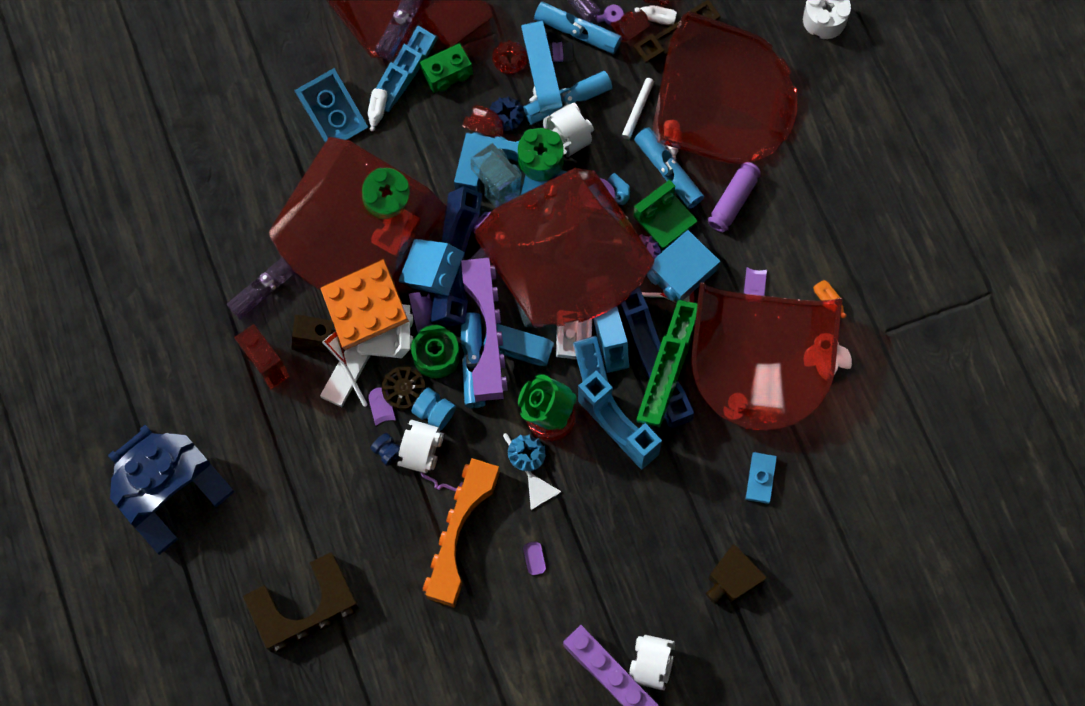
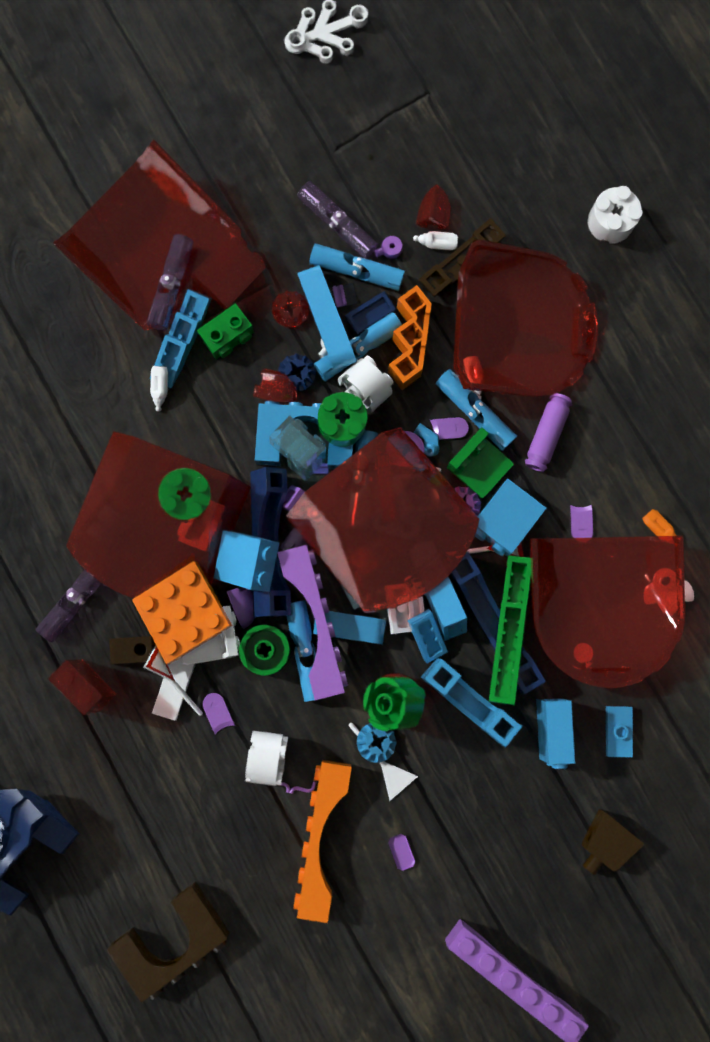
camera: 15 degrees left, 10 degrees up
dark azure slope [294,68,368,149] -> none
dark blue wheel [370,433,400,466] -> none
dark brown wheel [382,366,426,410] -> none
dark azure wheel [411,388,456,431] -> none
clear red brick [611,9,650,42] -> none
white bar [622,78,654,140] -> none
white brick [629,635,675,690] -> none
none -> dark blue tile [345,291,397,336]
none -> orange brick [388,285,432,390]
none -> medium lavender piece [430,417,469,440]
none -> dark azure brick [536,698,575,769]

